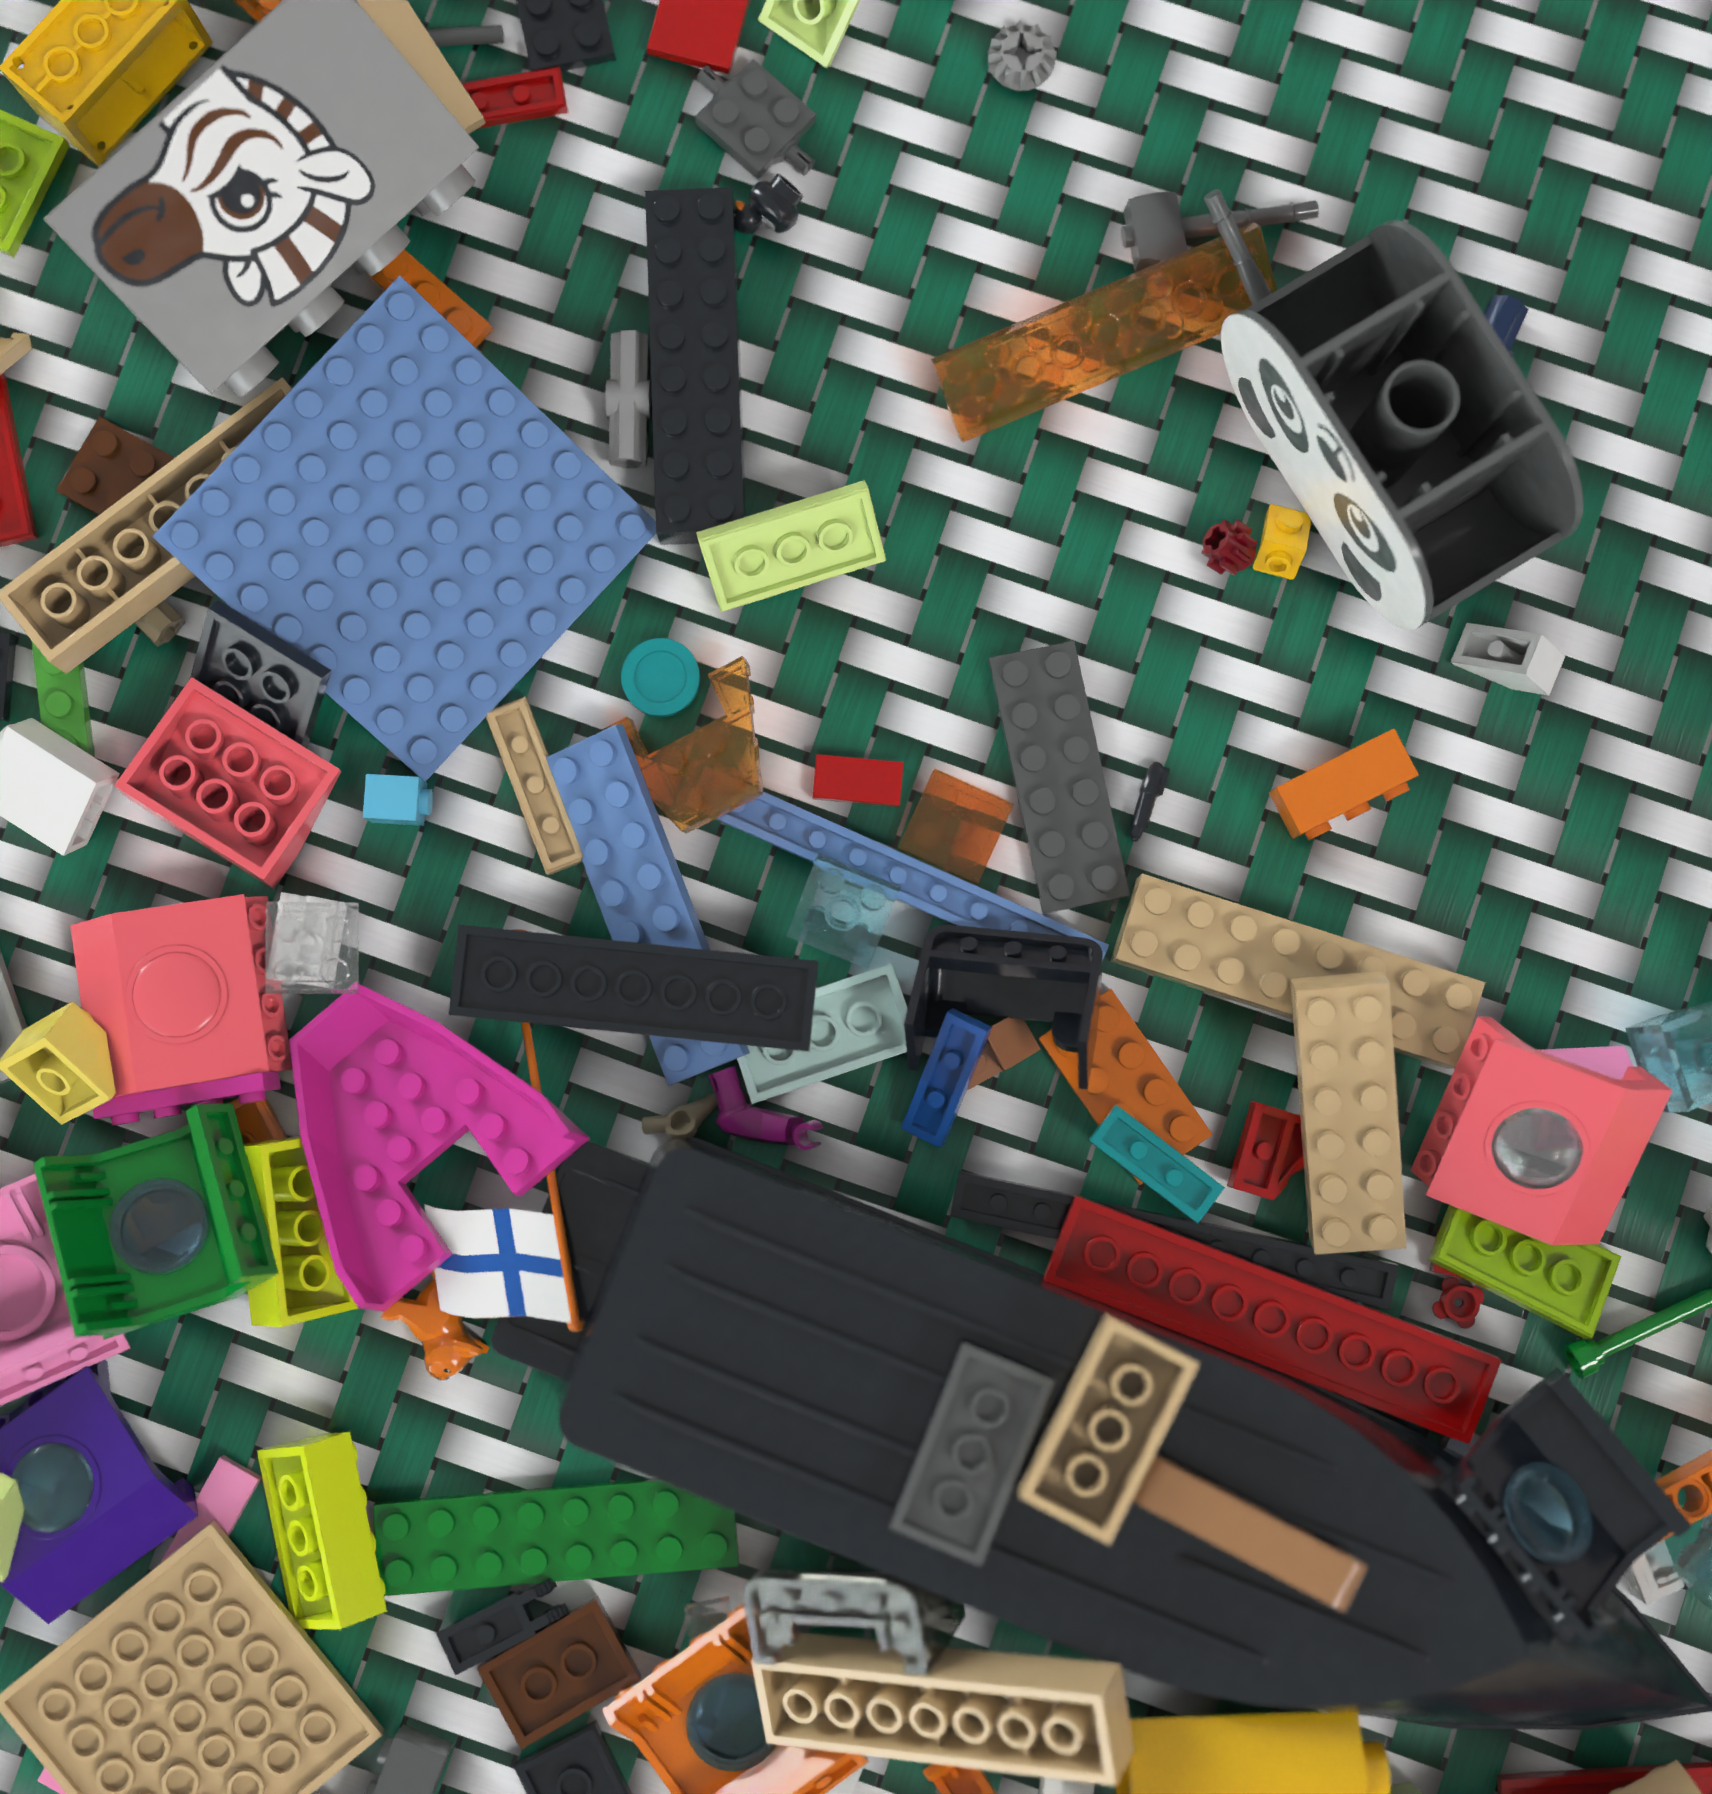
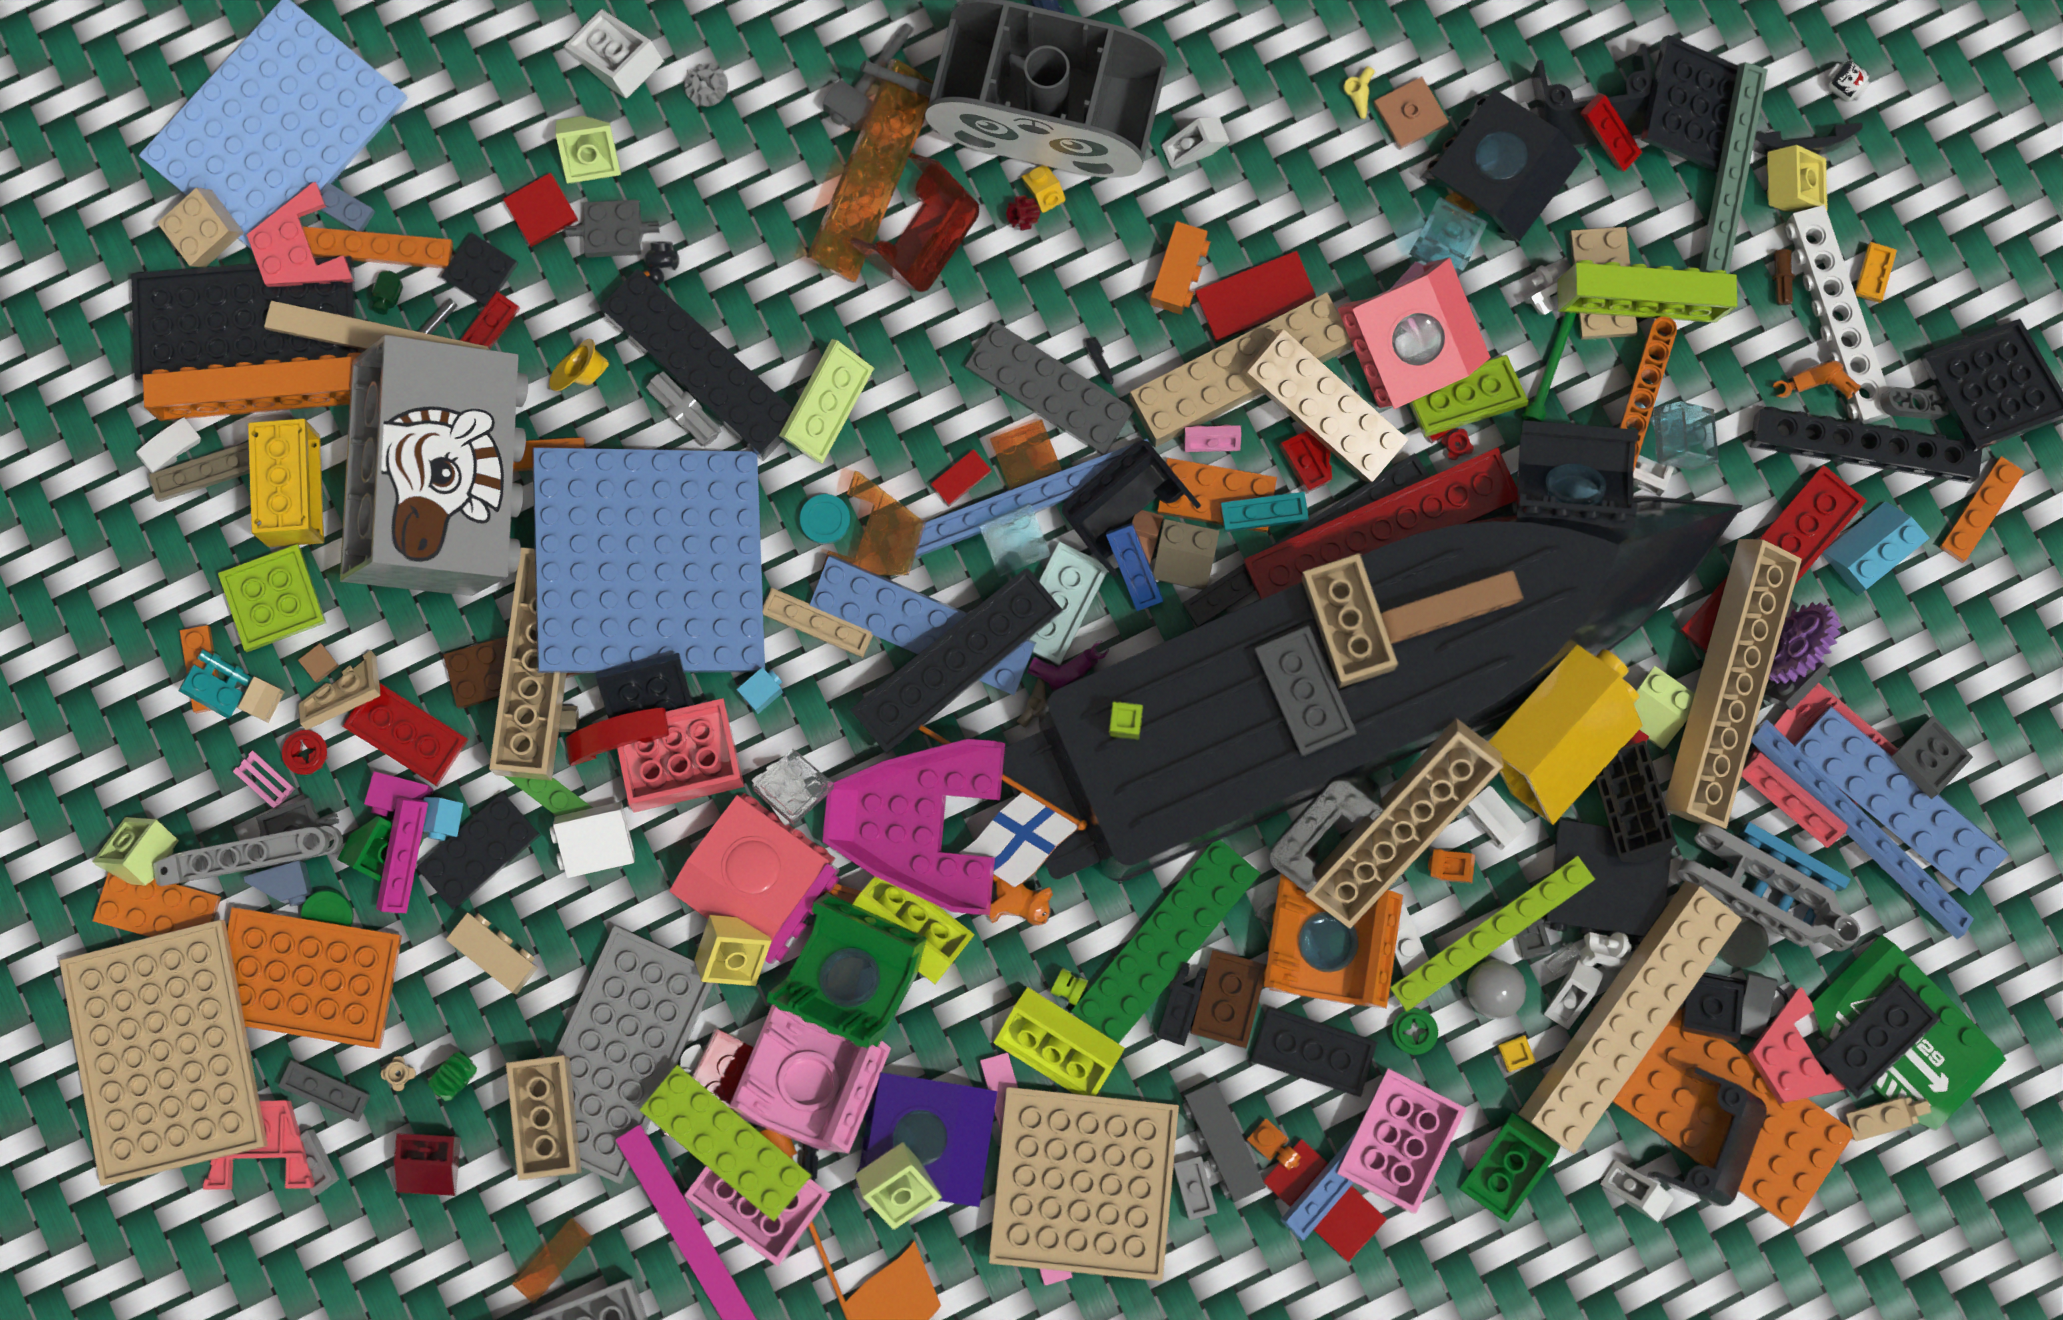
camera: 45 degrees left, 5 degrees down
none -> yellow piece [549,338,609,391]
none -> red slope [566,707,669,766]
none -> clear red windscreen [849,152,980,292]
none -> lime wheel [1050,968,1089,1006]
none -> lime panel [1110,702,1143,739]
none -> dark tan slope [1153,519,1219,590]
none -> bright pink plate [1184,425,1241,452]
none -> red tile [1195,251,1317,342]

